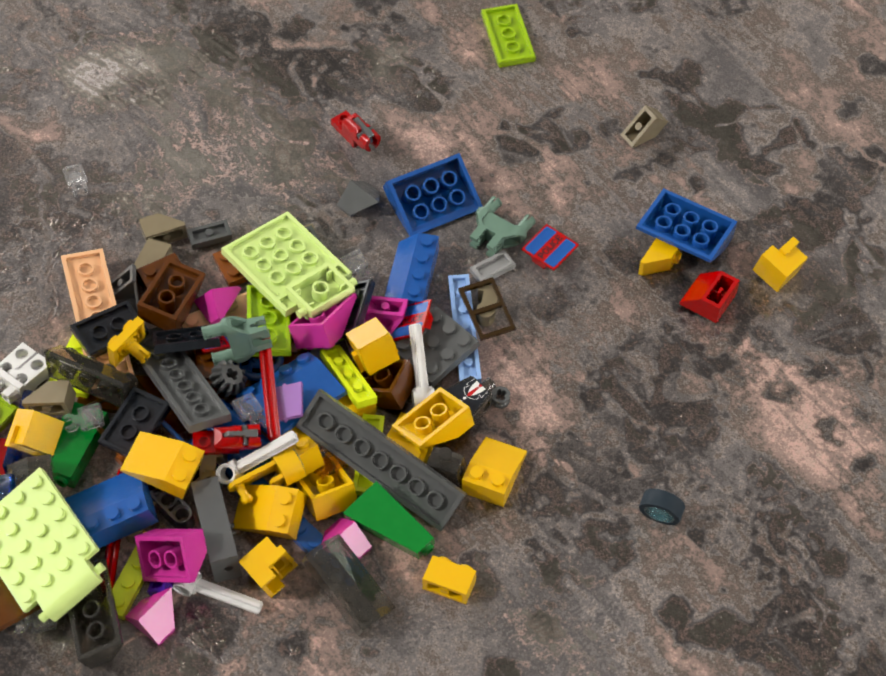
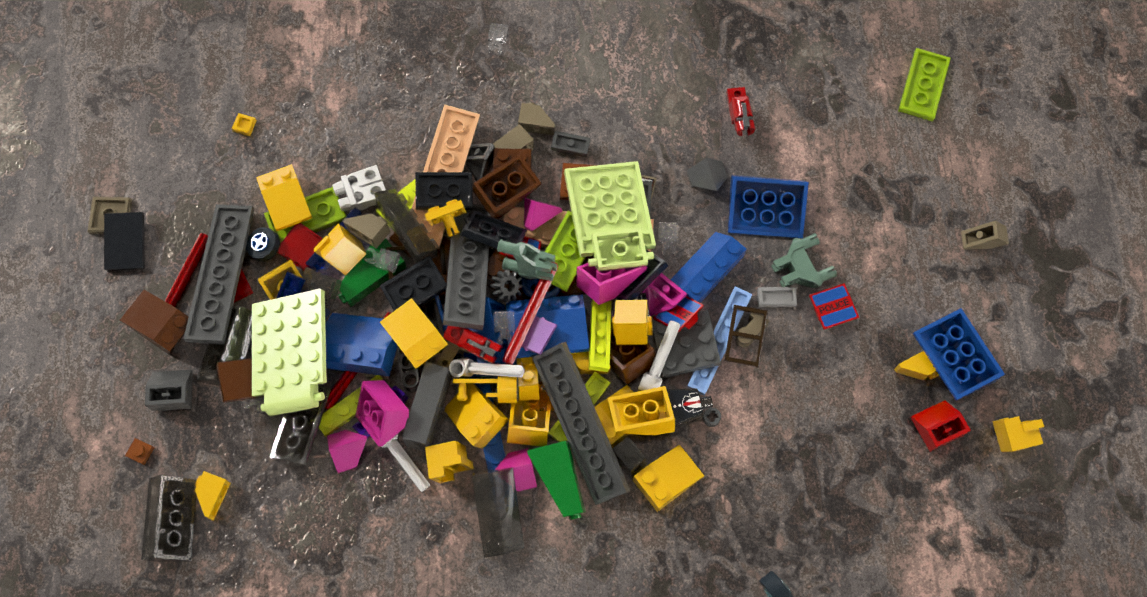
camera: 30 degrees right, 15 degrees up
yellow brick [422,555,476,604] -> none

